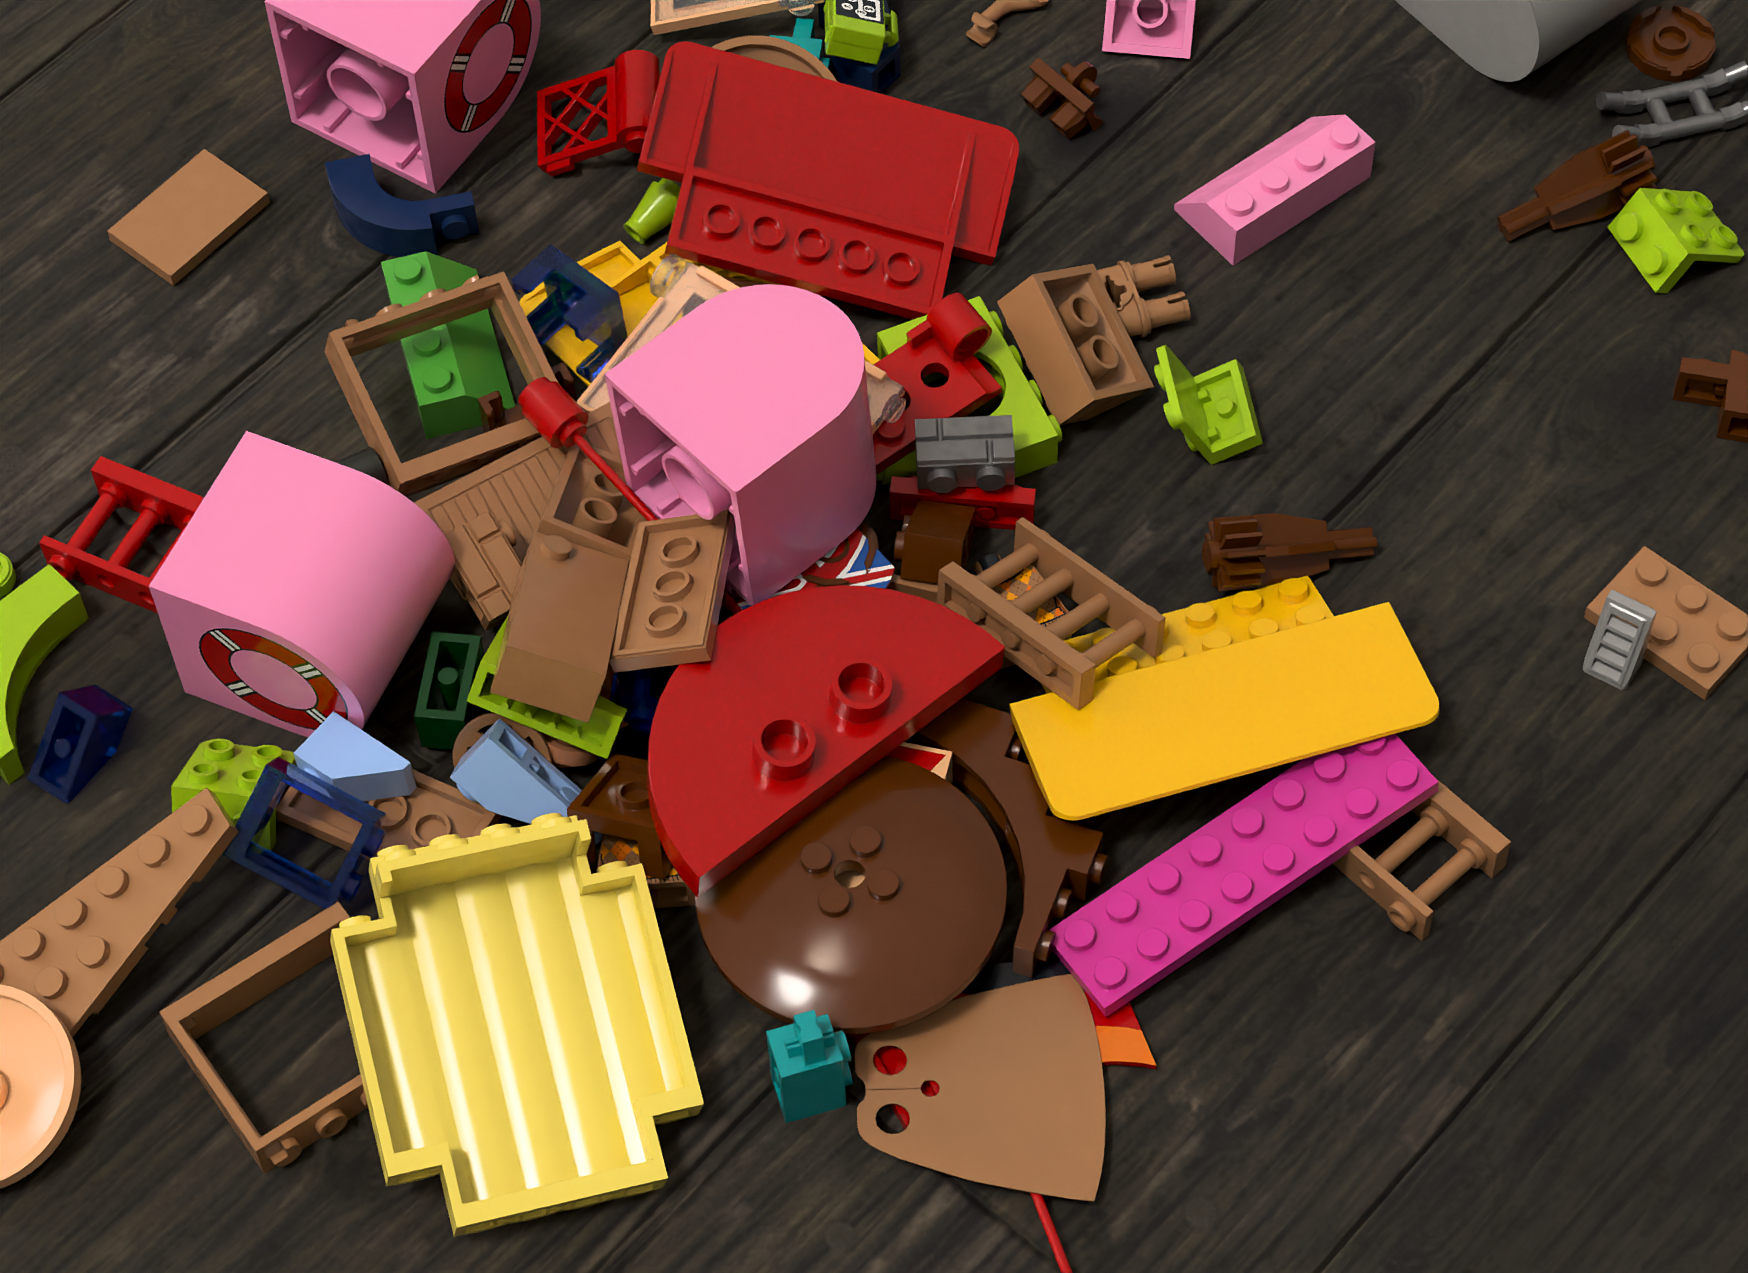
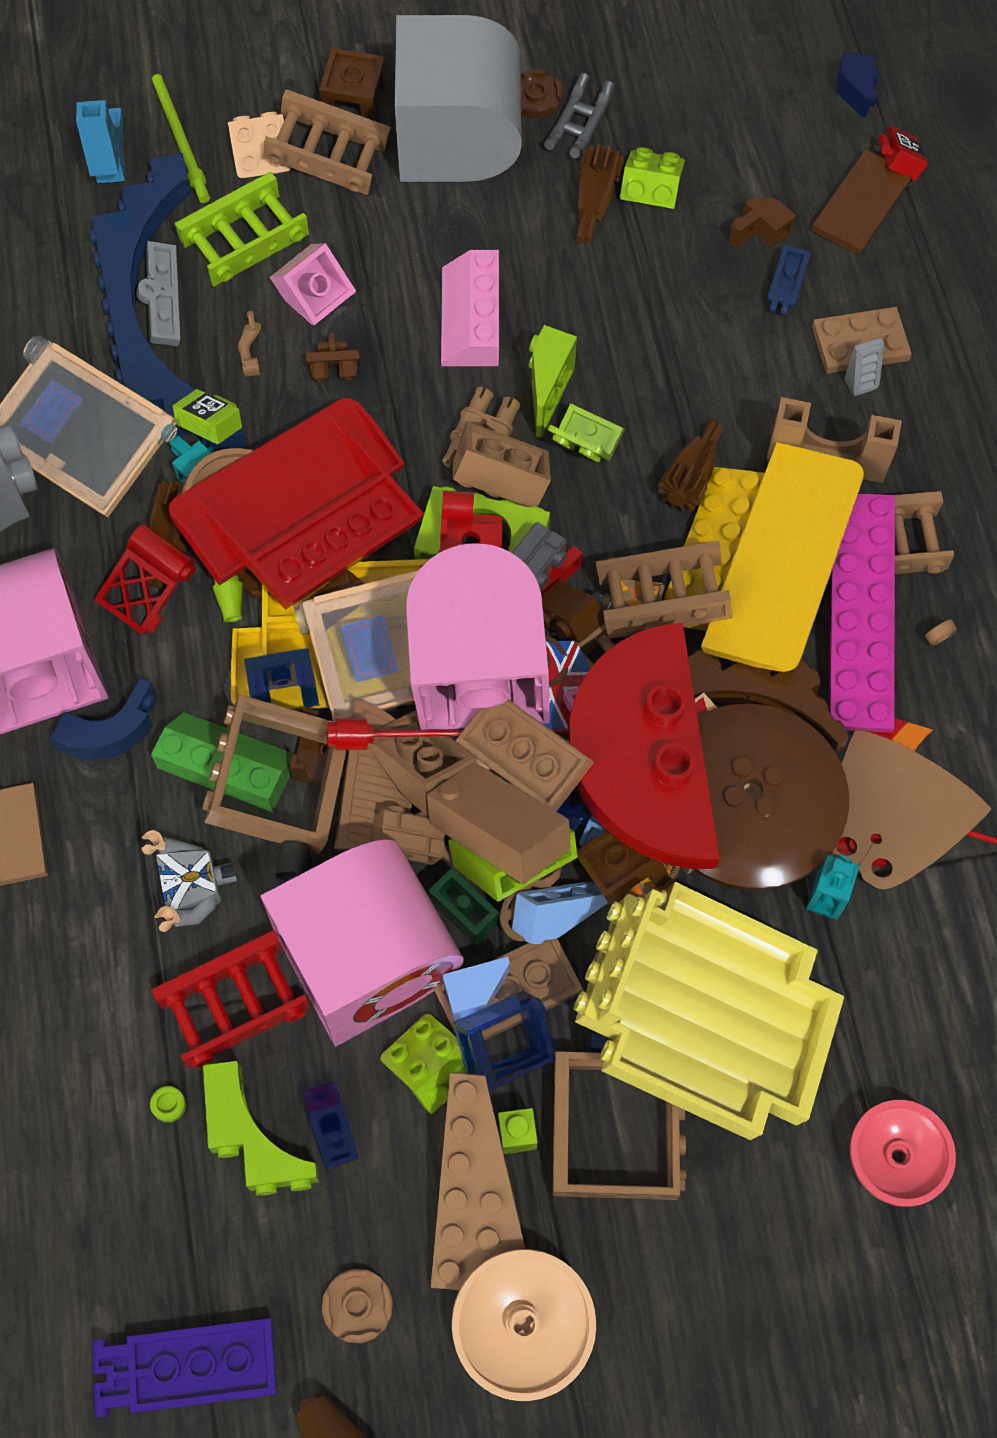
camera: 55 degrees left, 10 degrees up
none -> torso [142,830,237,932]
none -> lime brick [498,1108,538,1154]
none -> lime slope [529,325,577,438]
none -> medium nougat arch [766,397,902,483]
none -> dark blue hinge [767,245,811,316]
none -> medium nougat tile [925,619,957,646]

